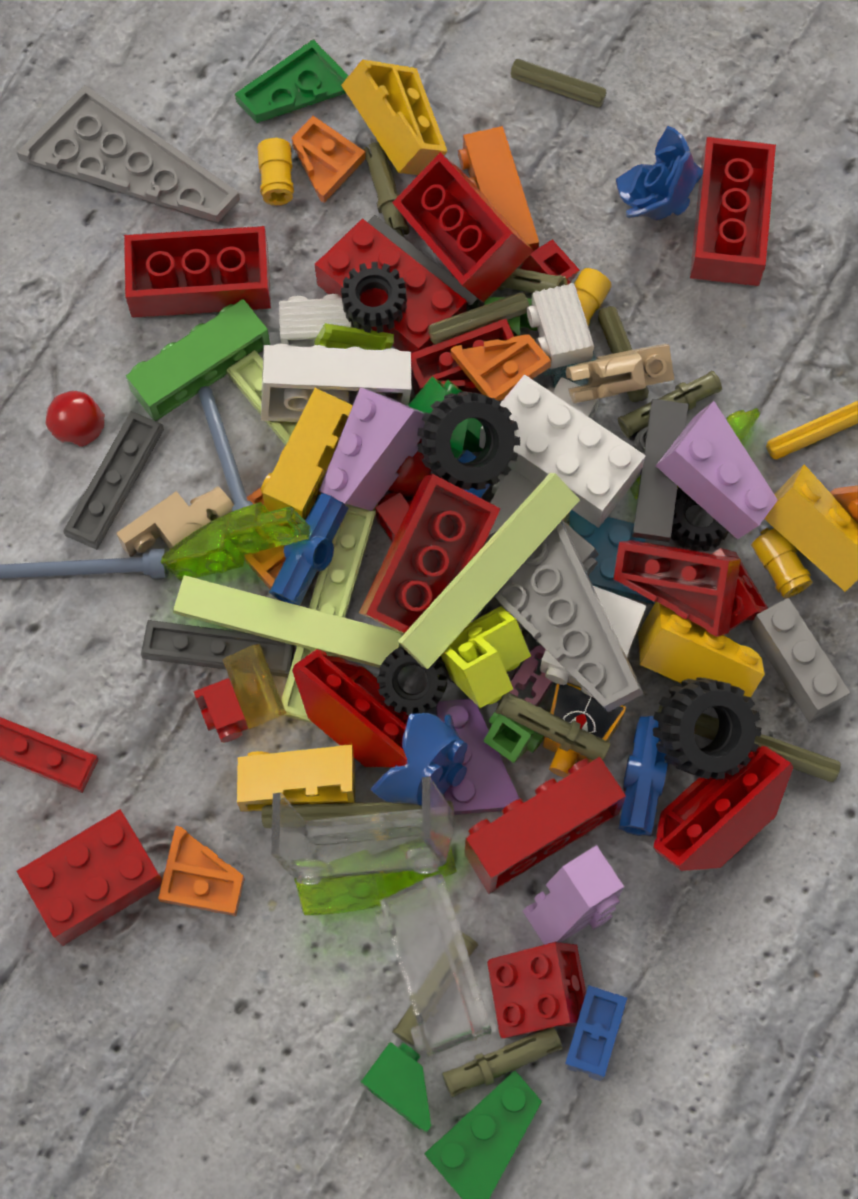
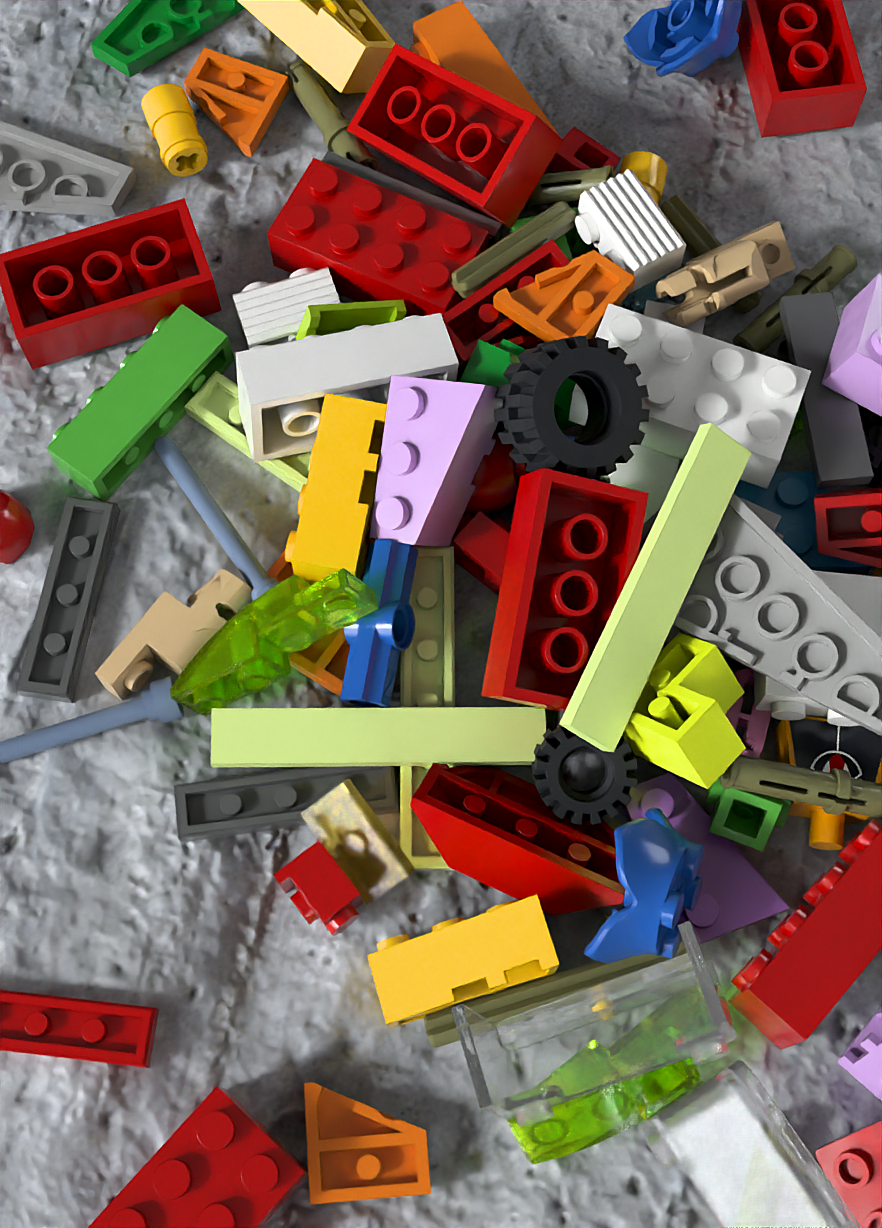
camera: 15 degrees left, 0 degrees up
black tyre [341,262,407,333] -> none

